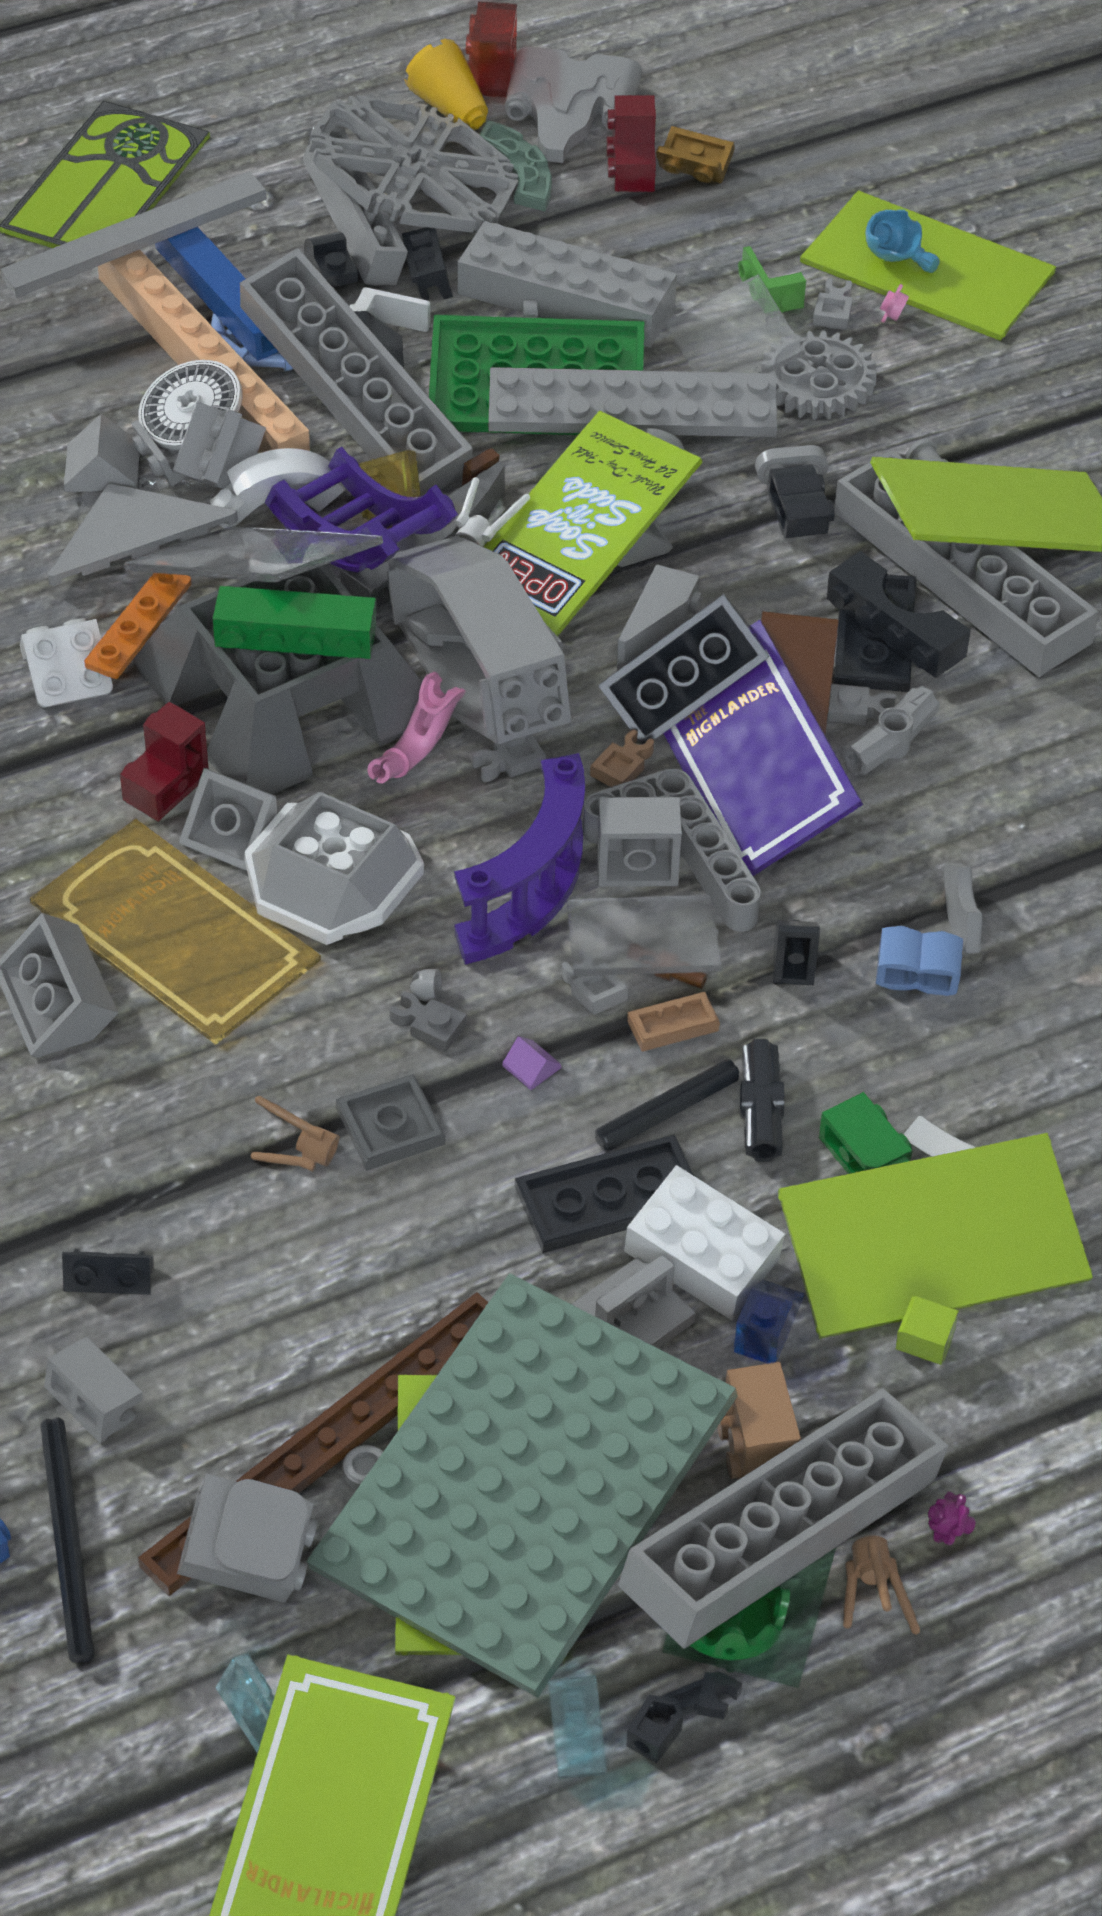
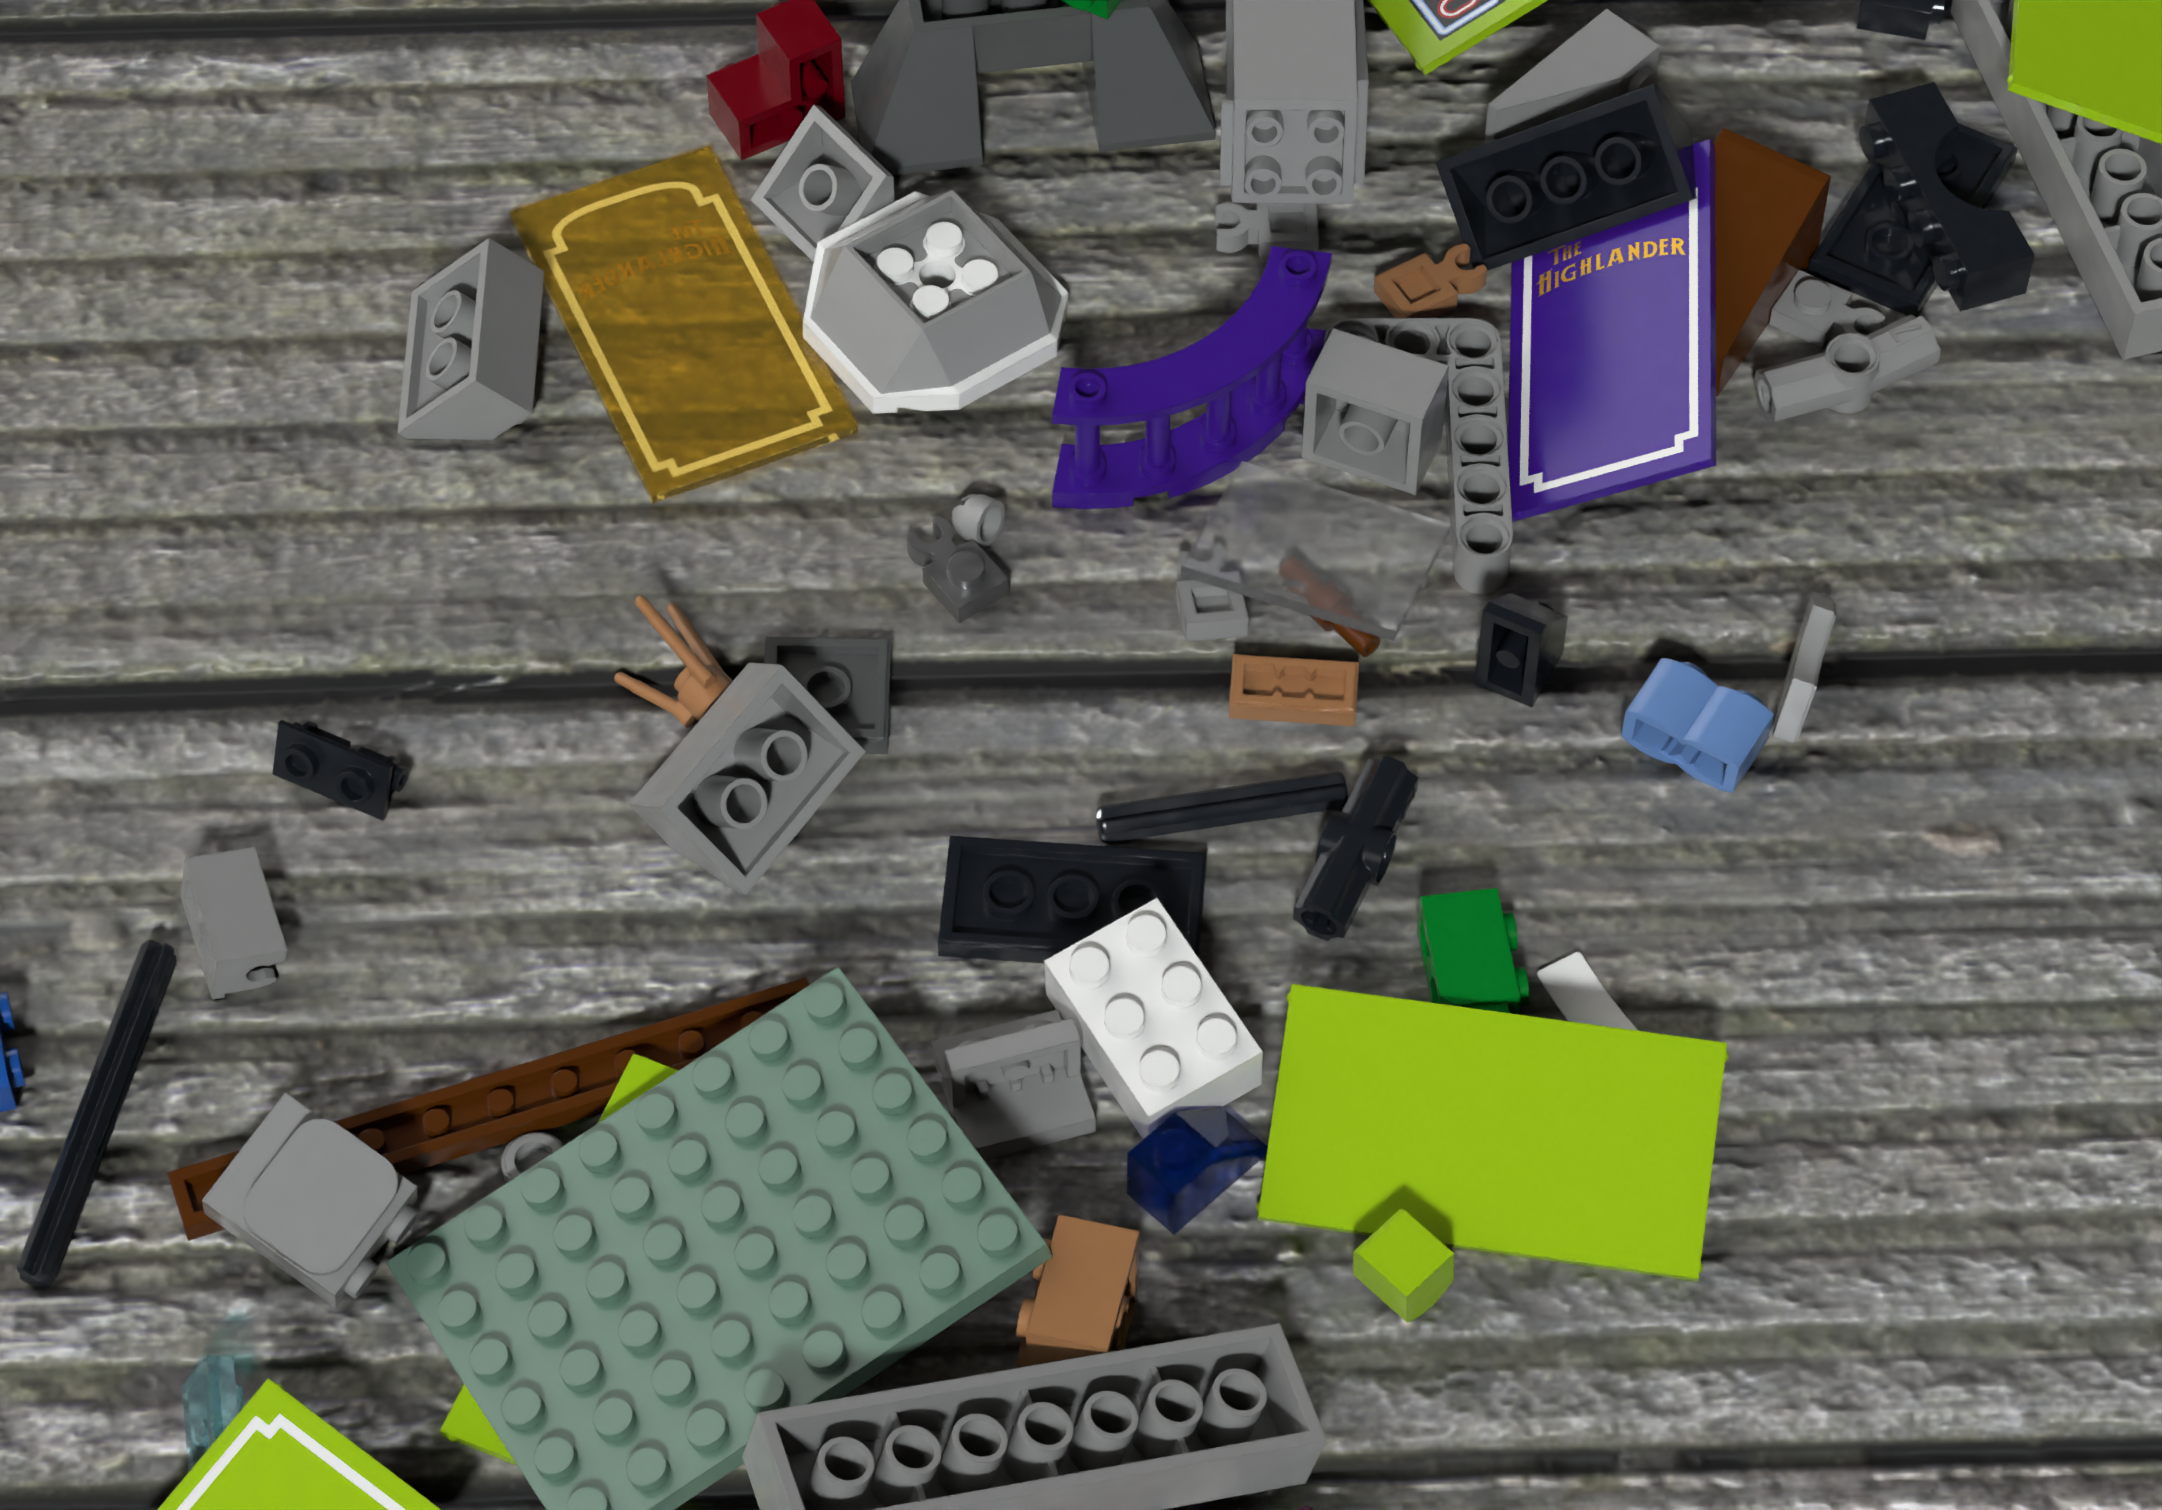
camera: 25 degrees right, 5 degrees up
bright pink piece [367,672,466,784] -> none
medium lavender slope [503,1036,561,1090] -> none
none -> light grey slope [628,663,866,895]

